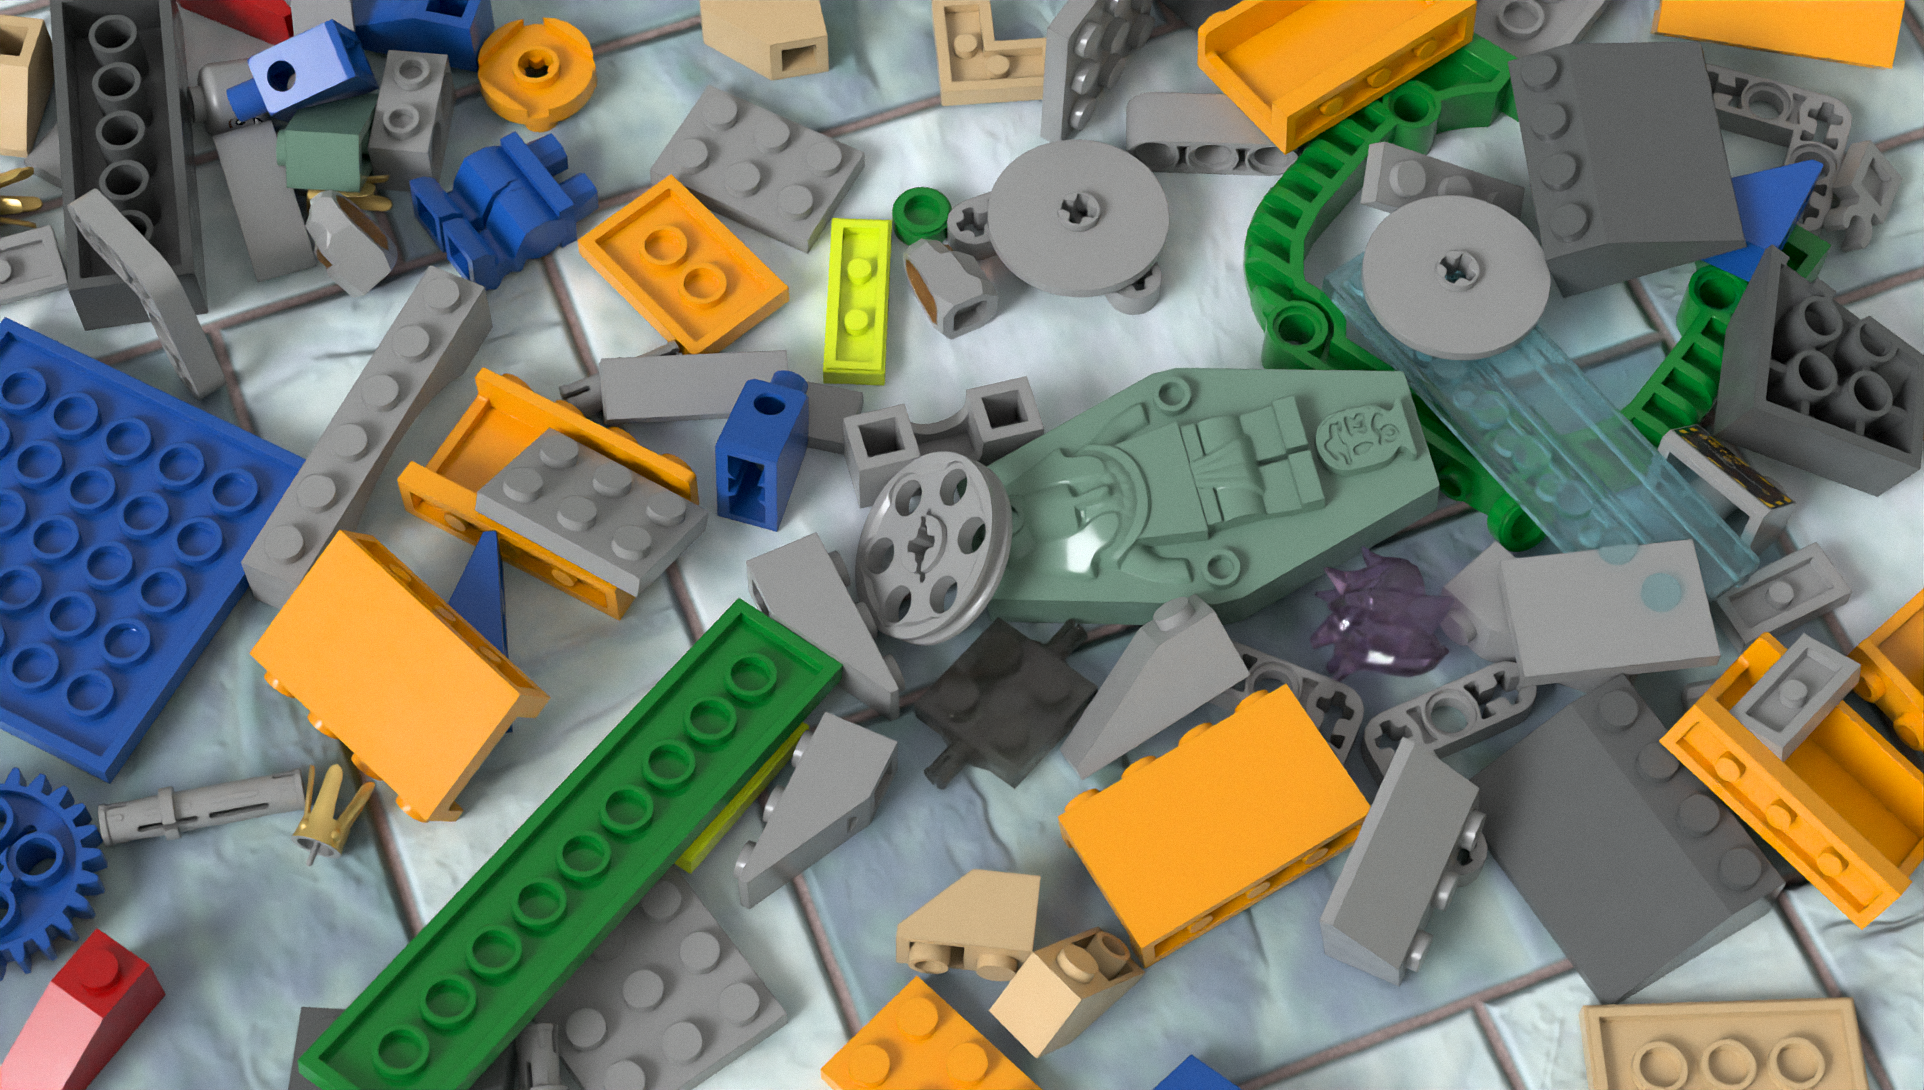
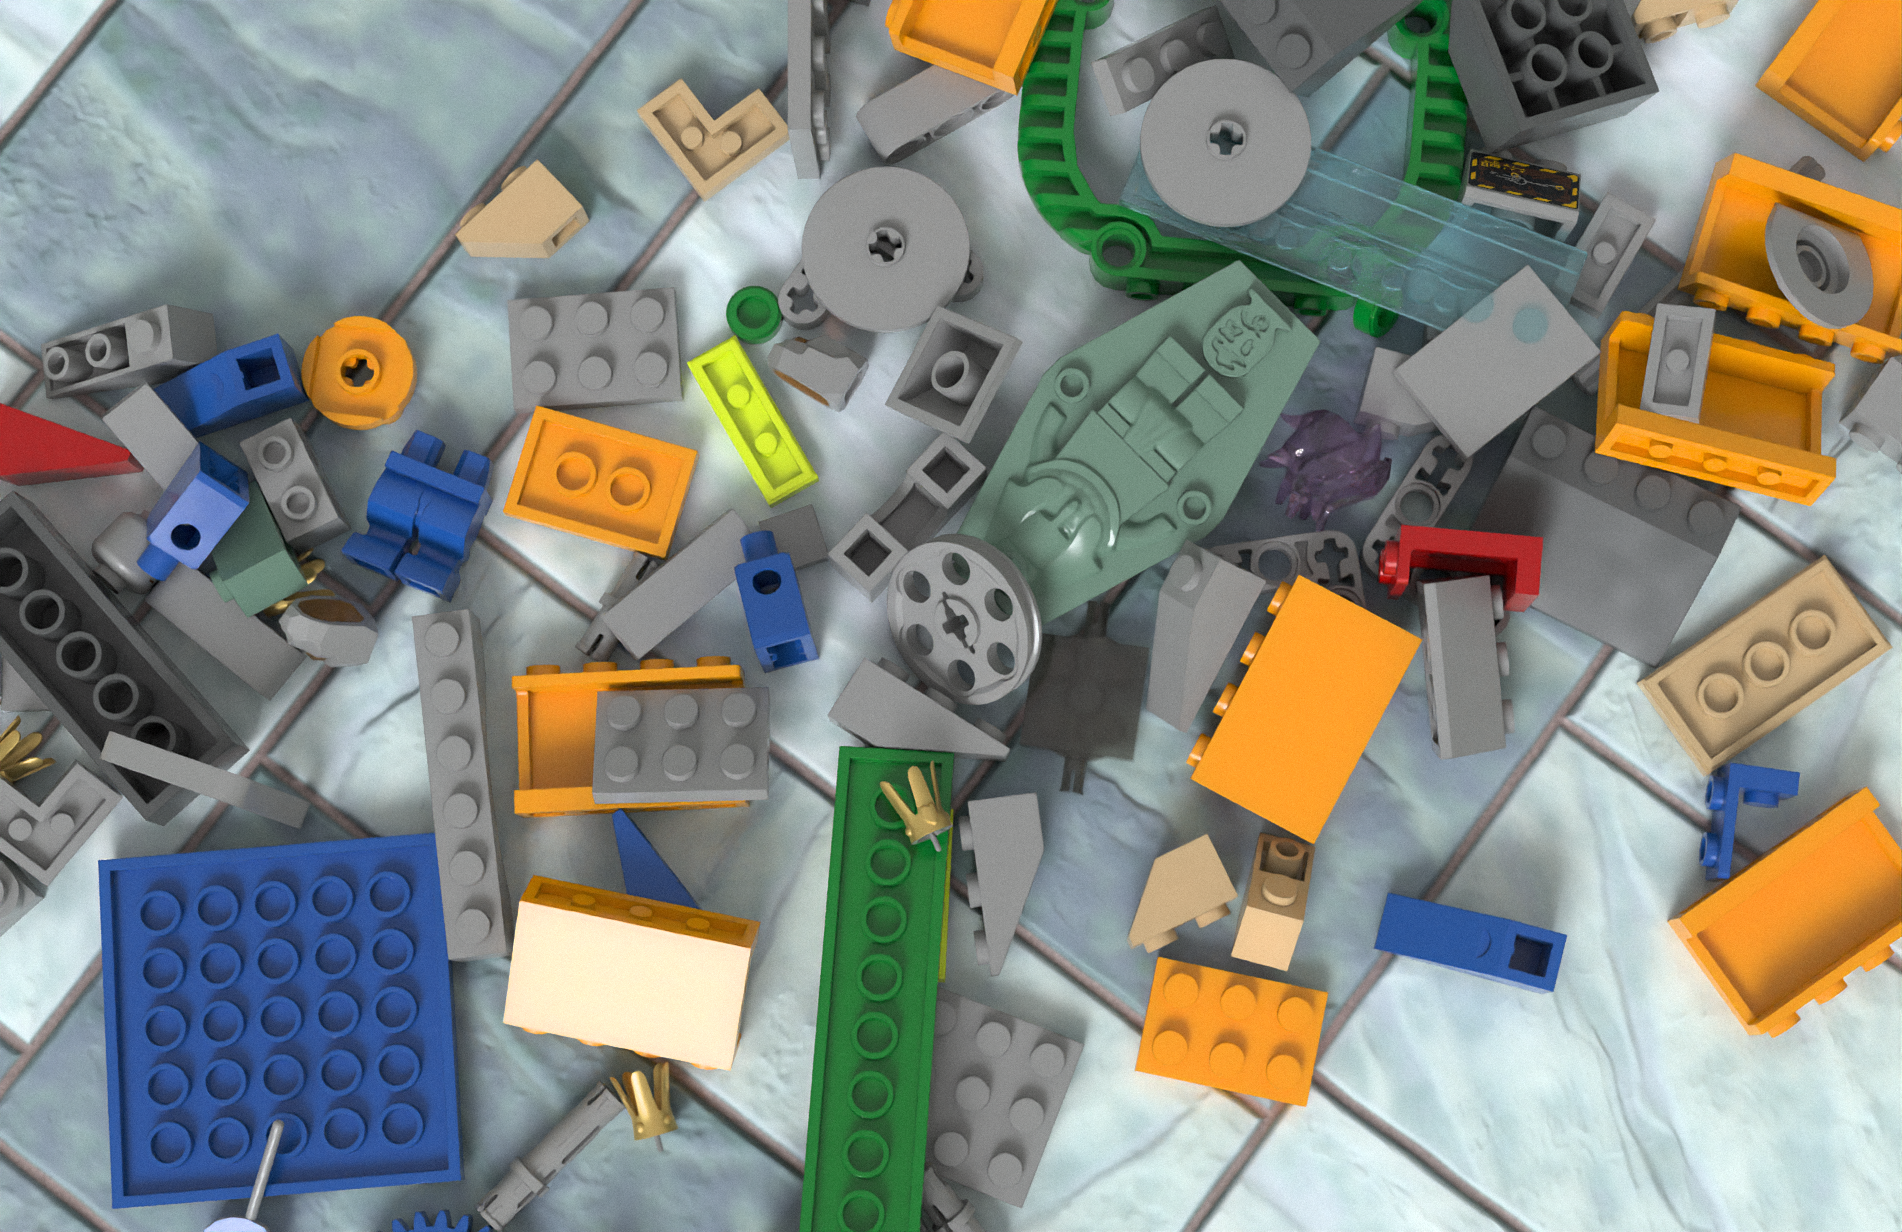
camera: 25 degrees left, 20 degrees up
none -> pearl gold piece [880,761,953,852]
none -> light grey slope [885,305,1023,444]
none -> red panel [1378,524,1543,612]

